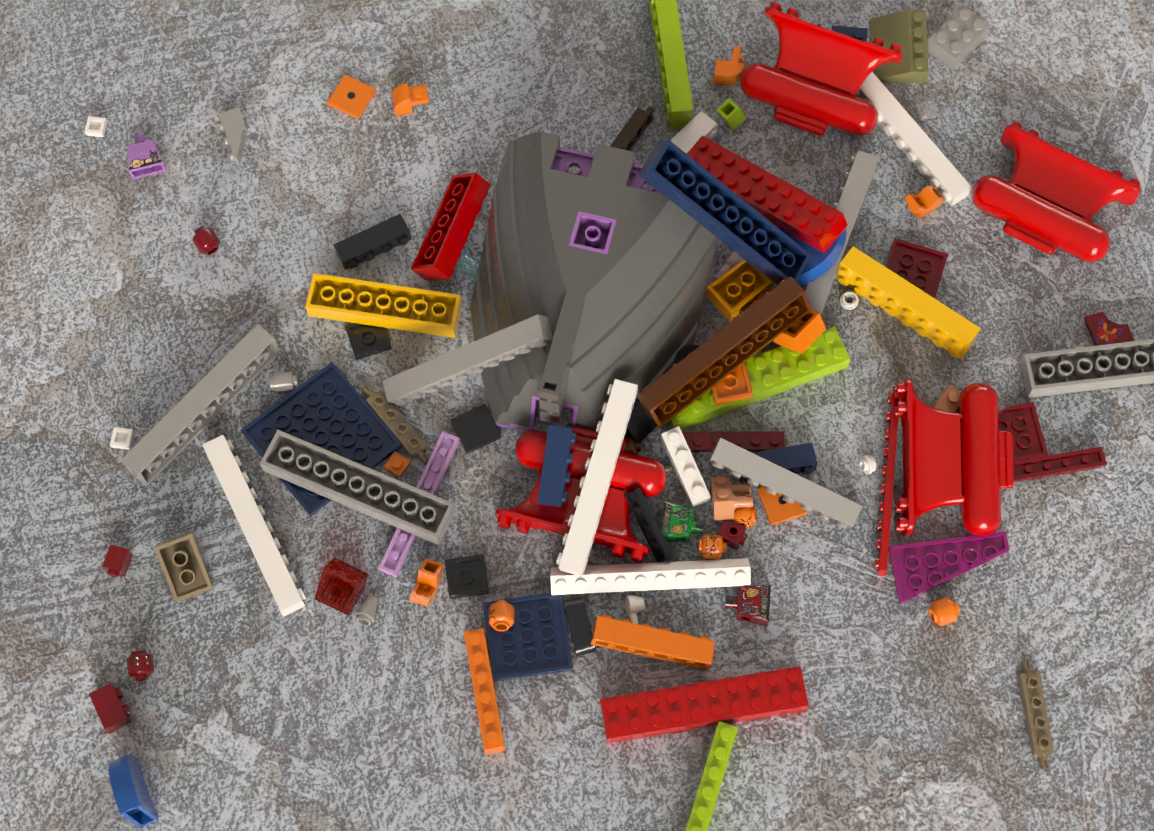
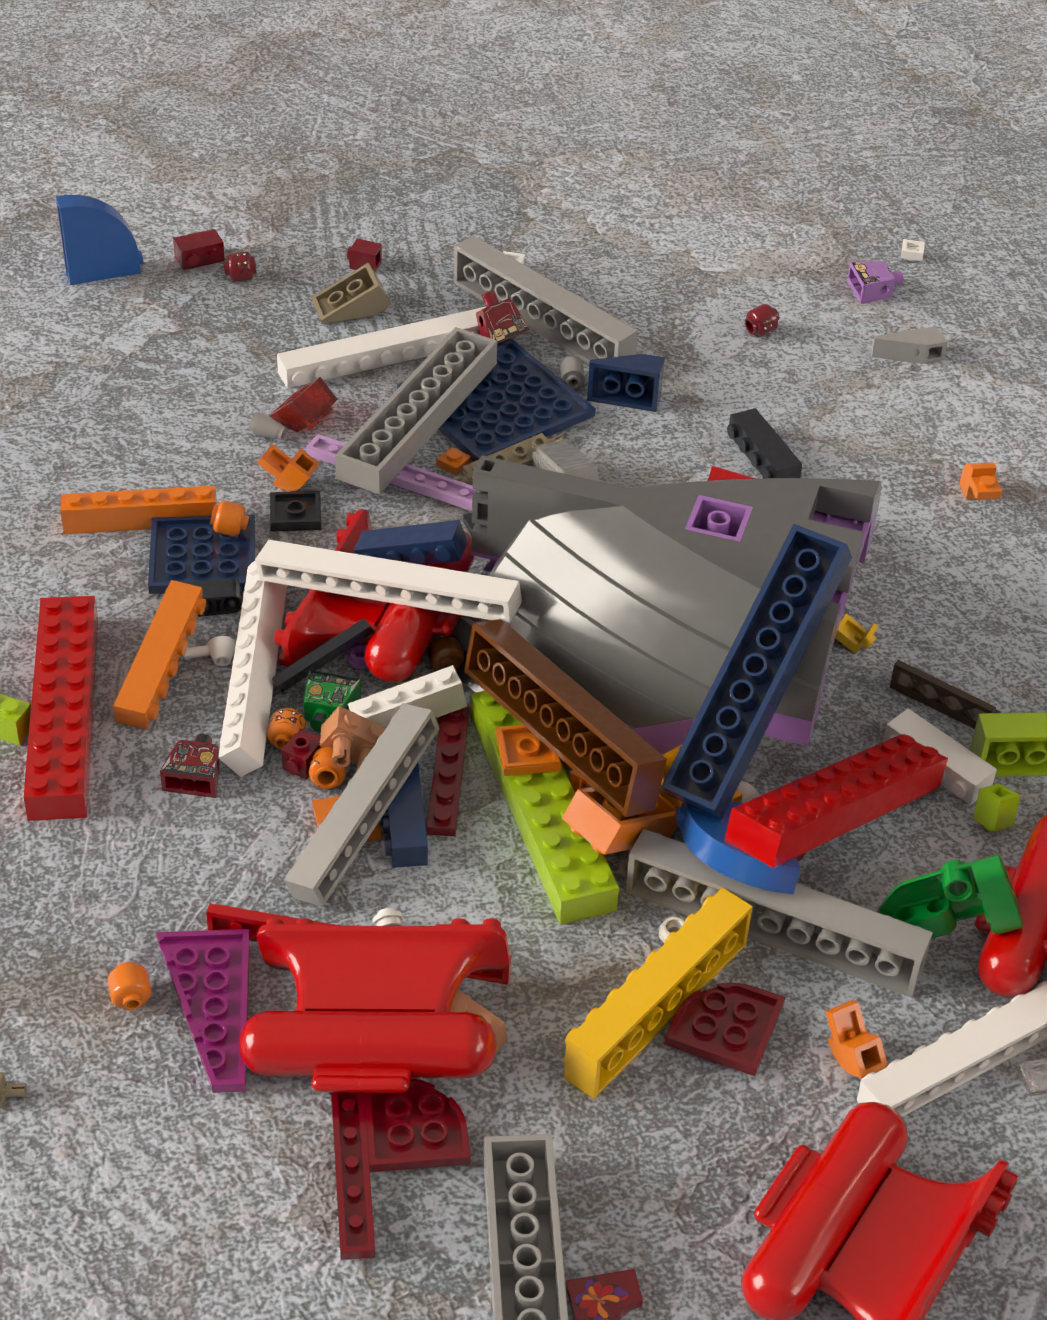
camera: 90 degrees right, 25 degrees down
yellow brick [305,273,462,338] -> none
orange tile [327,75,376,120] -> none
black tile [345,323,392,360] -> none
none -> dark red torso [476,290,530,344]
none -> dark blue slope [587,354,665,412]
none -> green panel [877,854,1023,939]

